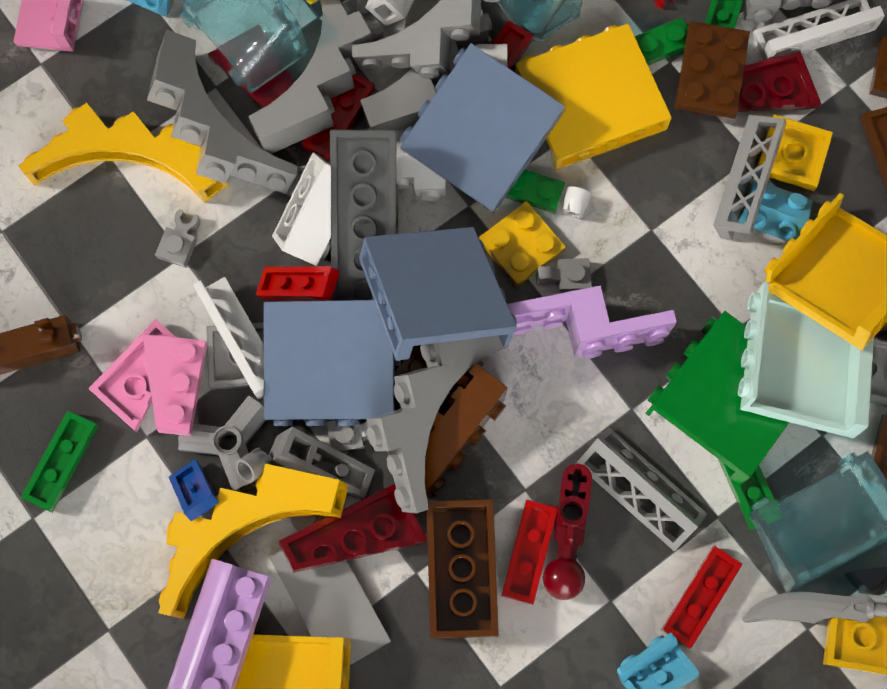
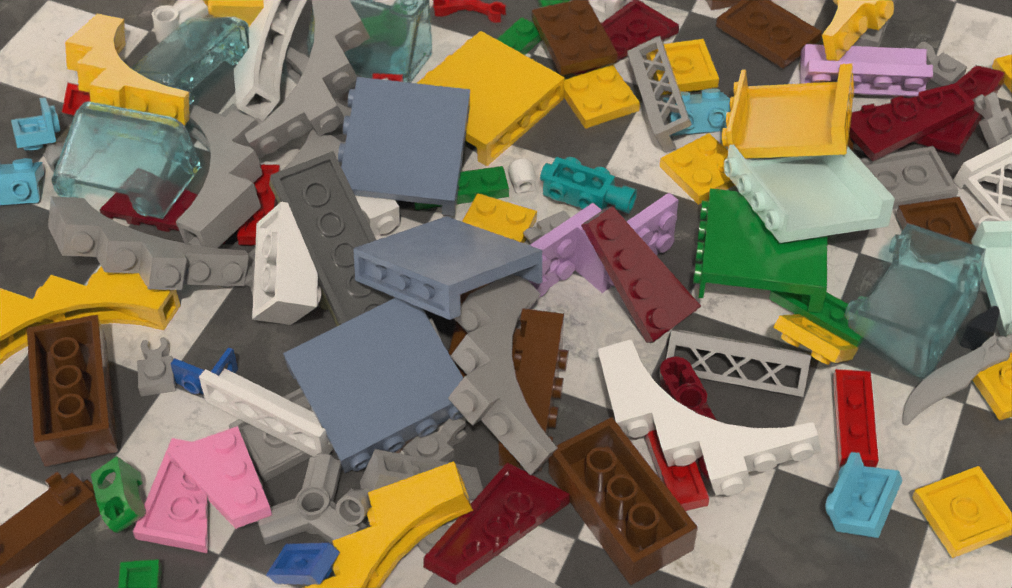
camera: 30 degrees left, 25 degrees down
red plate [255,266,340,301] -> none
none -> reddish brown brick [27,314,118,467]
none -> green leg [90,456,146,533]
none -> blue bracket [170,347,238,395]
none -> teal brick [540,157,637,214]
none -> yellow plate [564,65,640,129]
none -> dark red wing [581,206,701,342]
none -> white arch [597,339,821,496]
none -> yellow plate [659,133,735,205]
none -> yellow plate [773,314,858,365]

